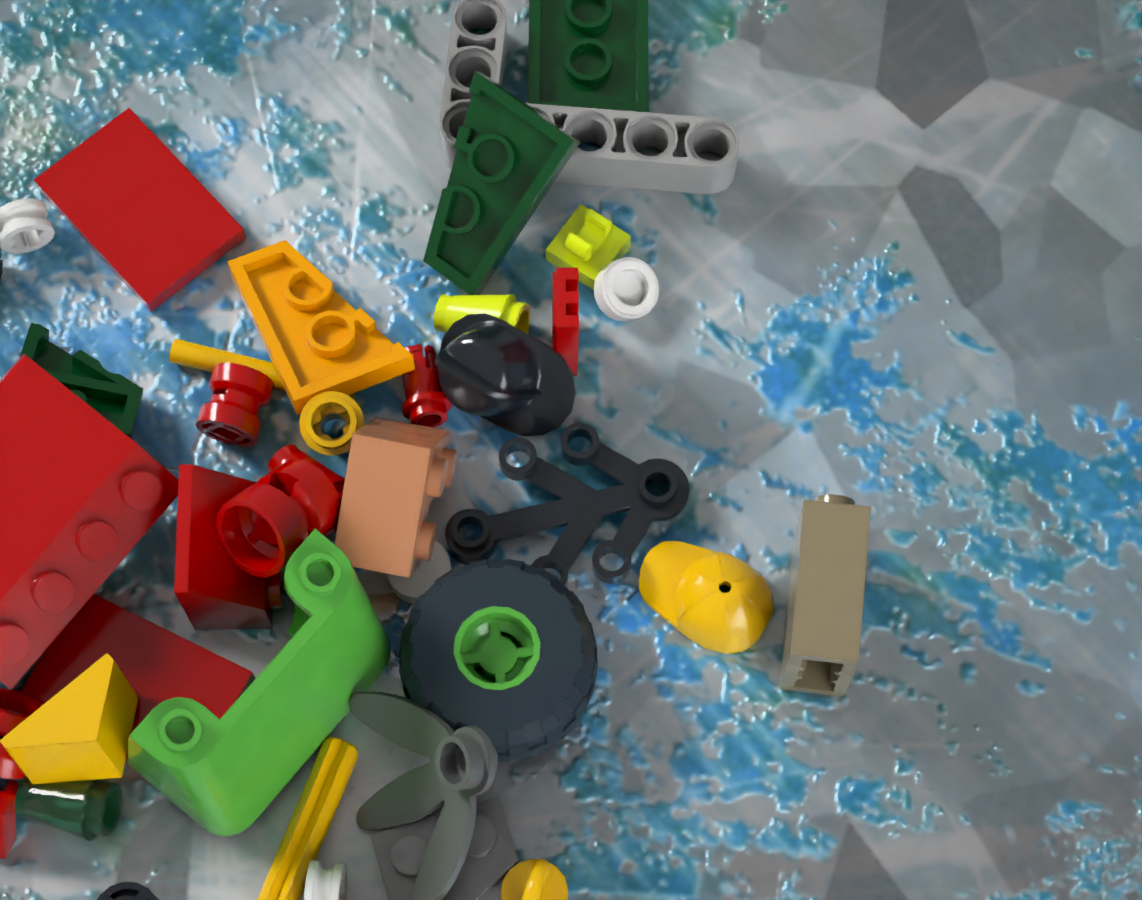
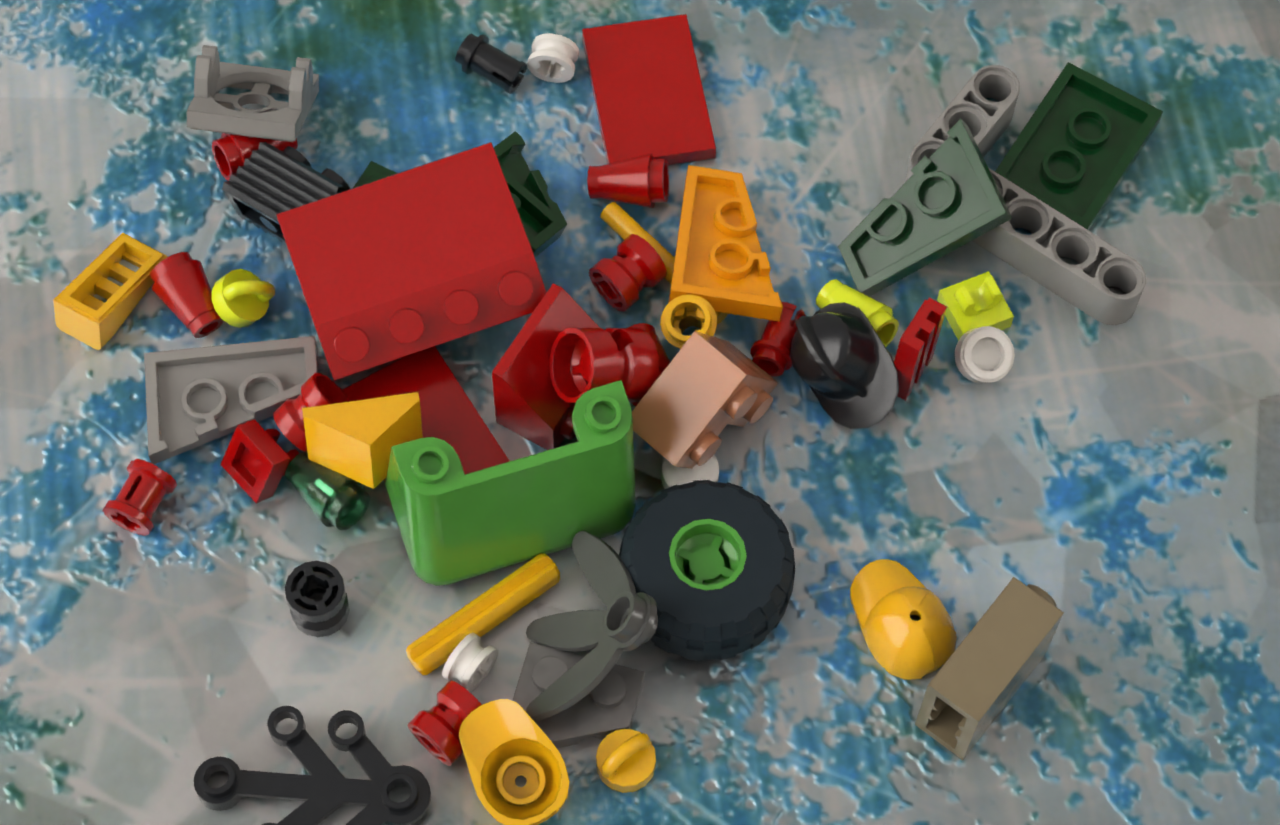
camera: 30 degrees right, 5 degrees down
black plant [445,423,689,587] -> none
none -> red cone [587,153,669,208]

